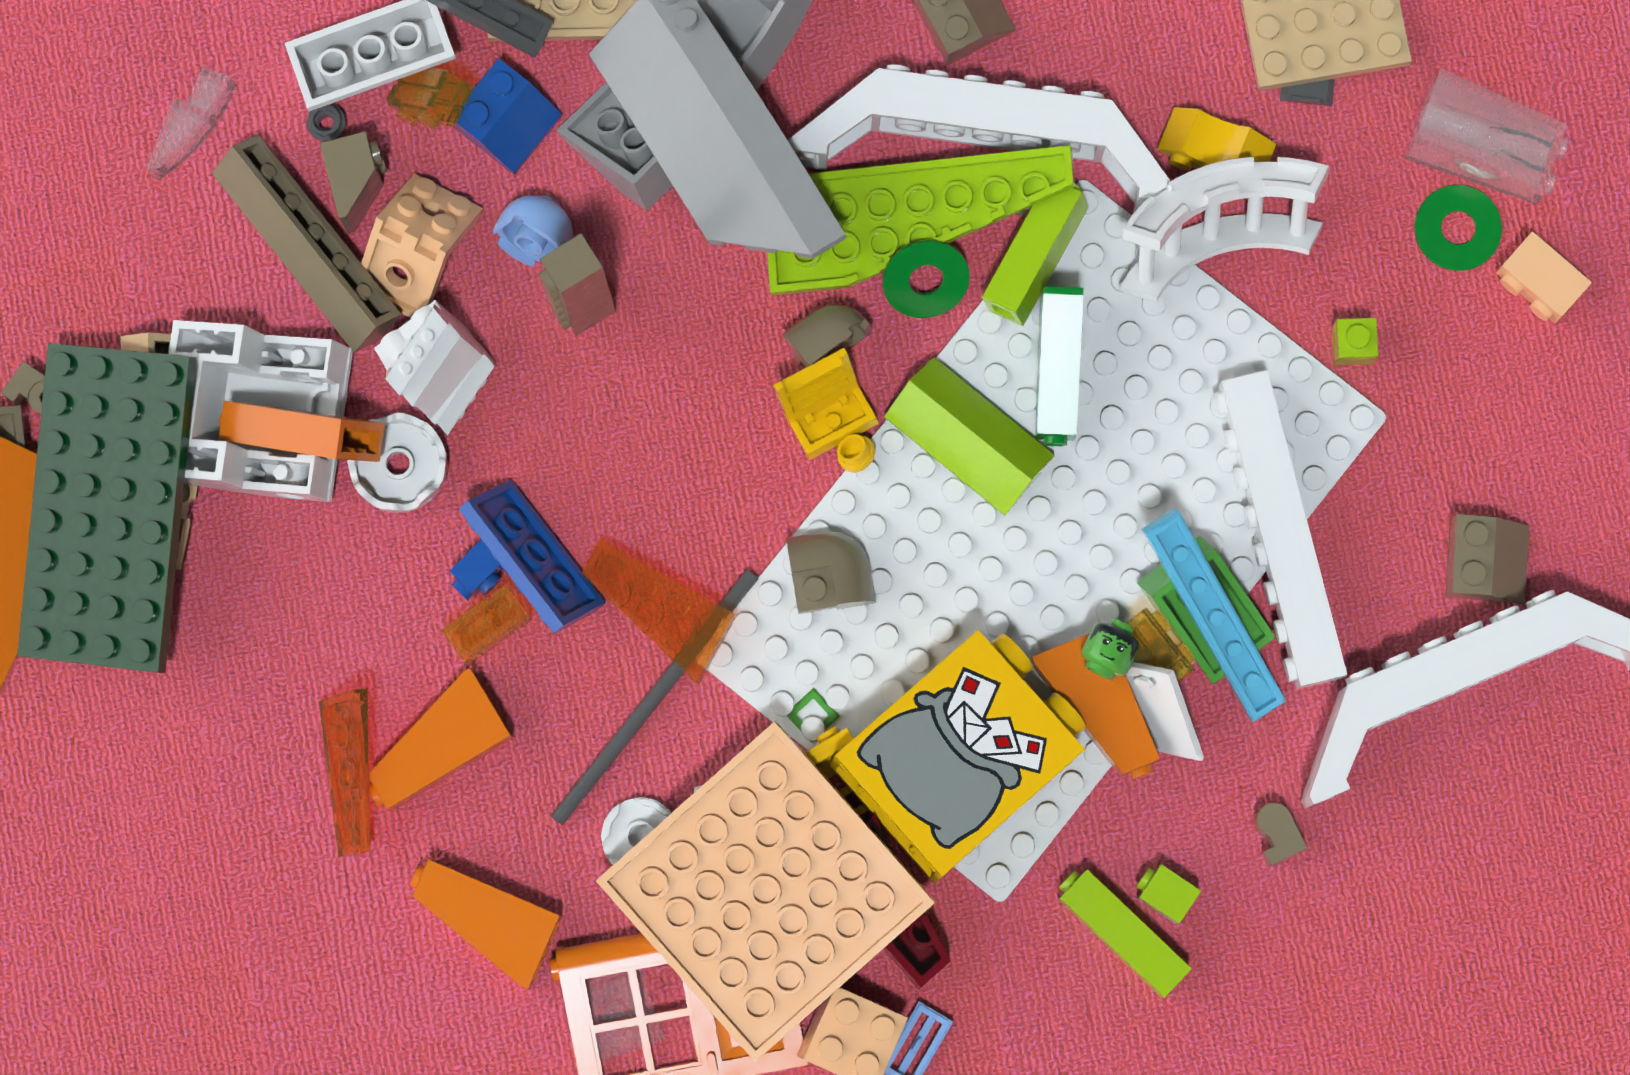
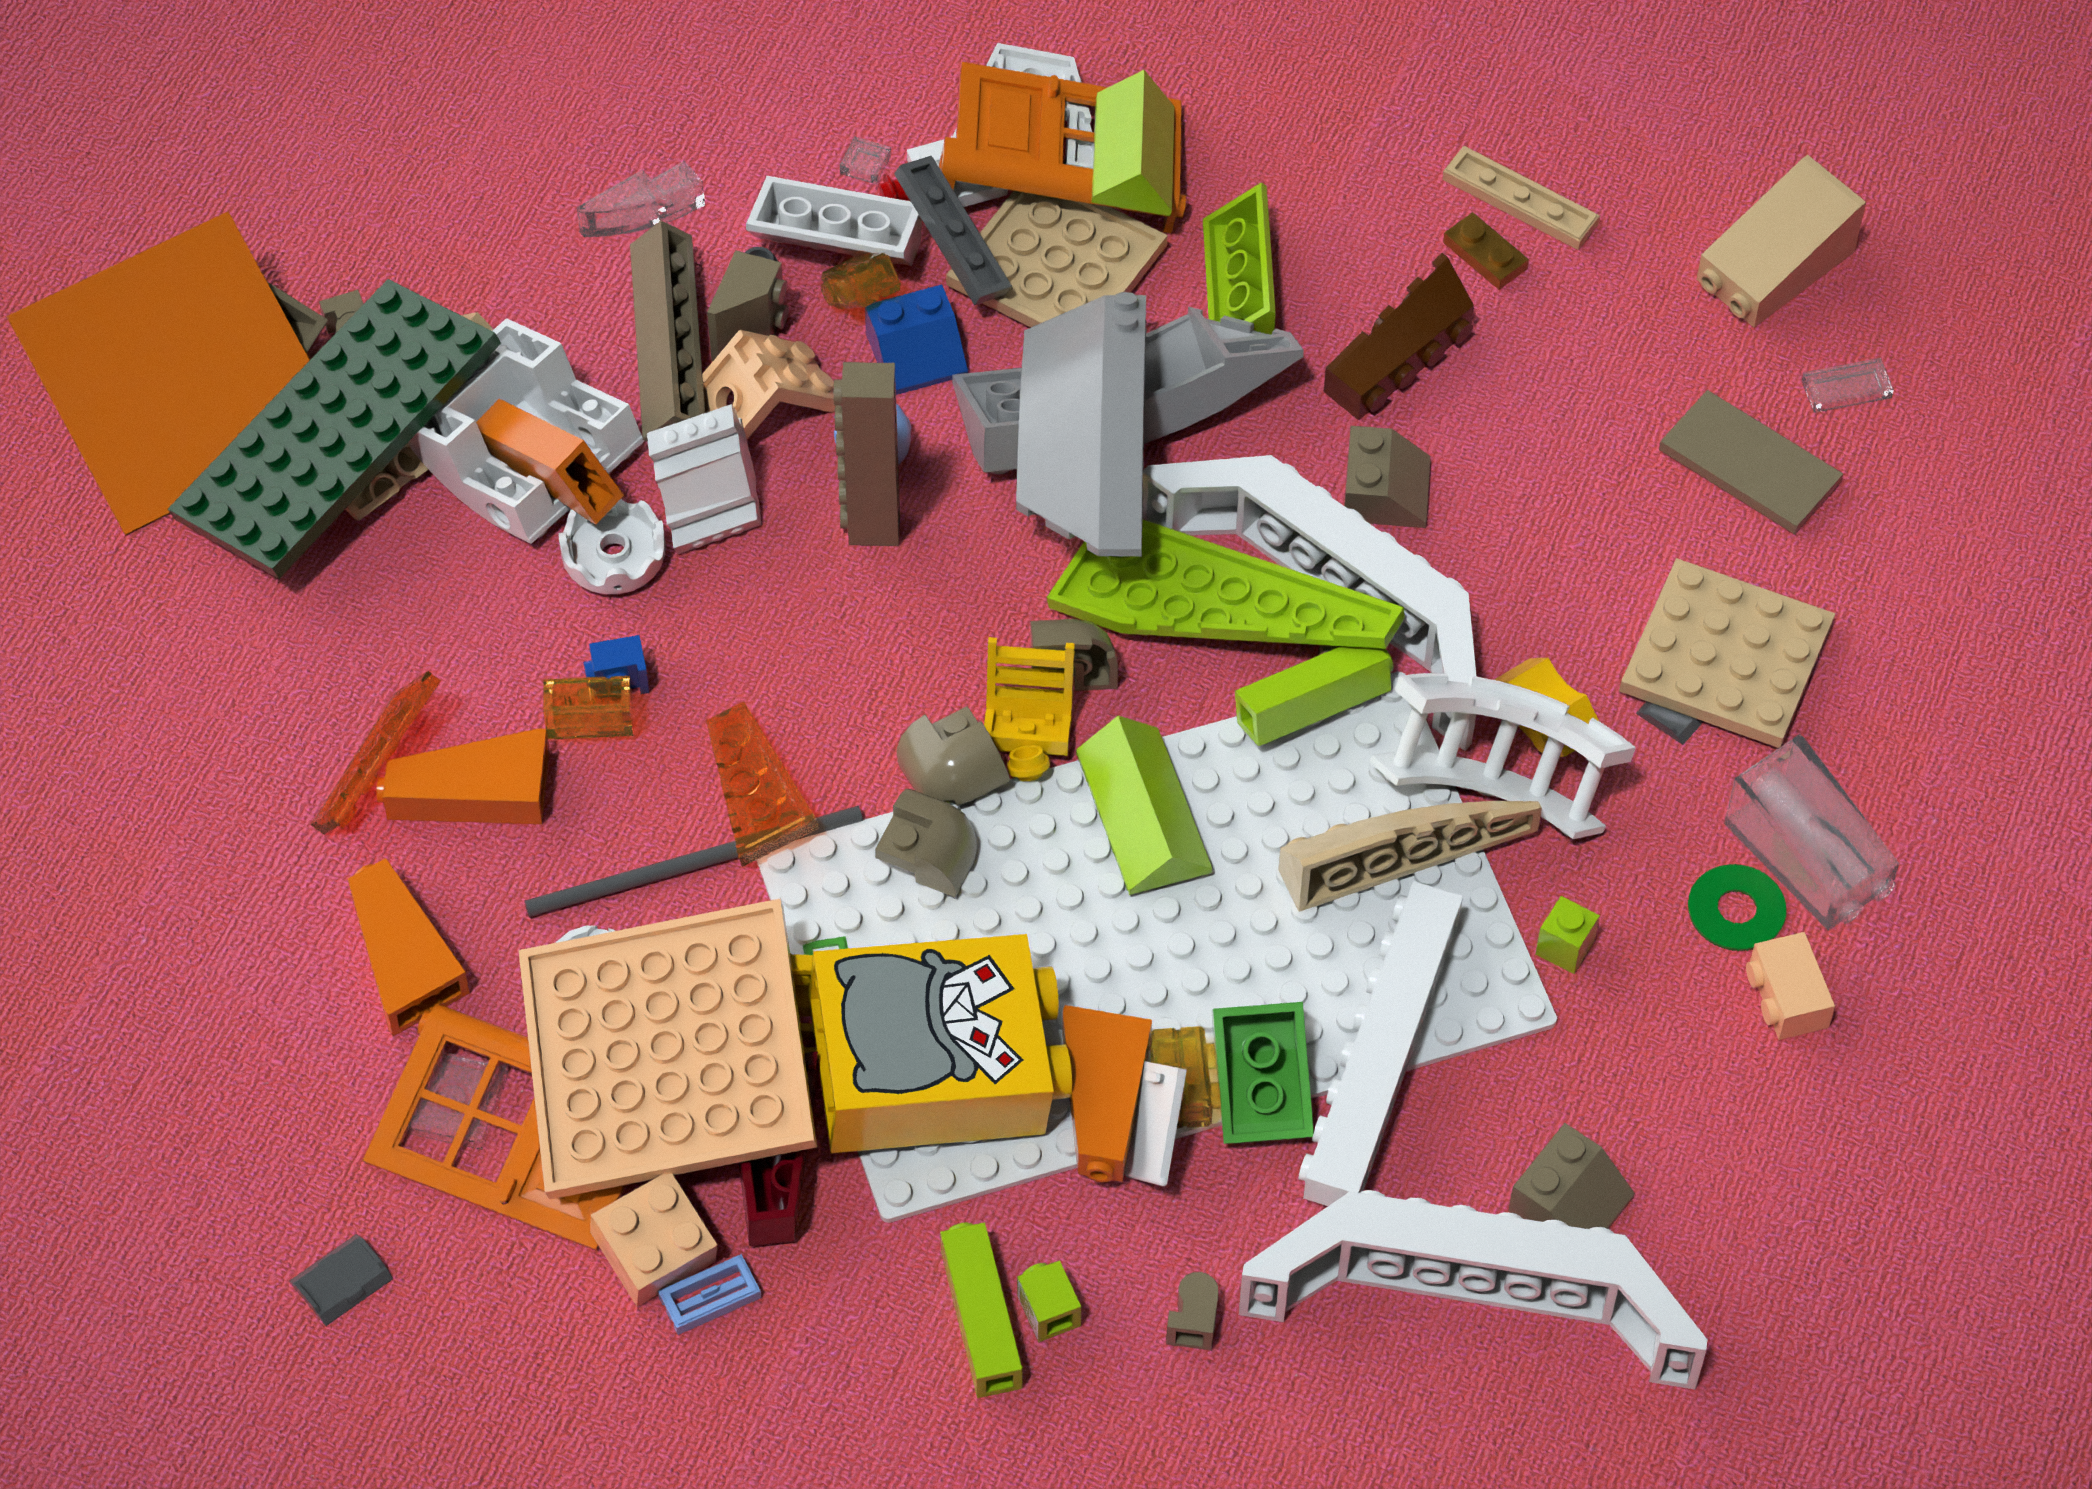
camera: 30 degrees right, 25 degrees down
blue plate [459,480,606,634] -> none
green gear [882,240,970,318] -> none
slope [1035,286,1084,447] -> none
bright green head [1081,618,1140,681] -> none
medium azure tile [1141,508,1286,722] -> none
none -> dark tan brick [896,706,1010,806]
none -> tan wedge [1278,801,1542,912]

